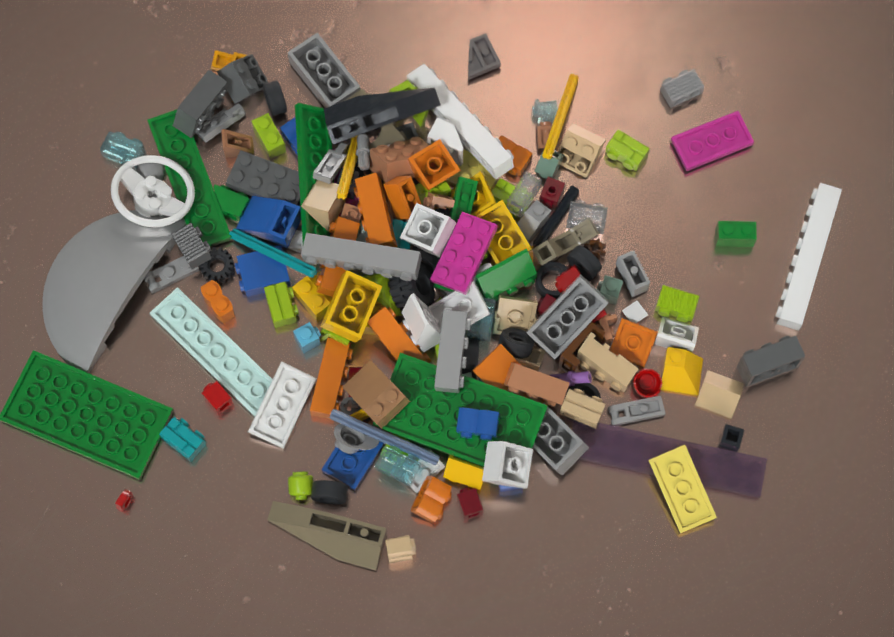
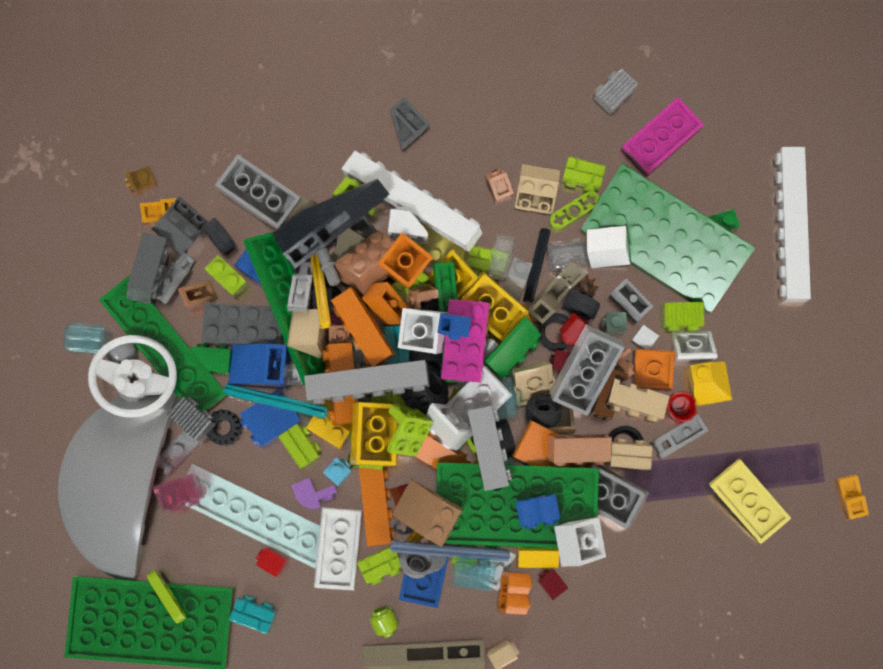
camera: 20 degrees left, 10 degrees up
orange brick [201,280,235,324] -> none
black tyre [311,480,348,504] -> none
orange brick [498,135,532,176] -> none
clear light blue bracket [532,99,558,123] -> none
sand green brick [535,150,564,179] -> none
dark red brick [539,177,565,209] -> none
yellow axle [542,74,579,160] -> none
medium lavender pin [549,371,592,386] -> none
tan slope [695,370,744,419] -> none
black brick [718,424,745,453] -> none
dark grey brick [737,336,806,387] -> none
none -> pearl gold bracket [124,166,157,193]
none -> lime beam [146,569,187,624]
none -> clear pink slope [153,474,205,513]
none -> medium lavender brick [291,478,338,509]
none -> lime brick [357,546,401,585]
none -> lime bracket [387,405,433,456]
none -> blue brick [437,313,472,340]
none -> lime beam [550,191,600,230]
none -> plate [581,163,755,312]
none -> white slope [587,226,630,268]
none -> light orange slope [836,474,869,520]

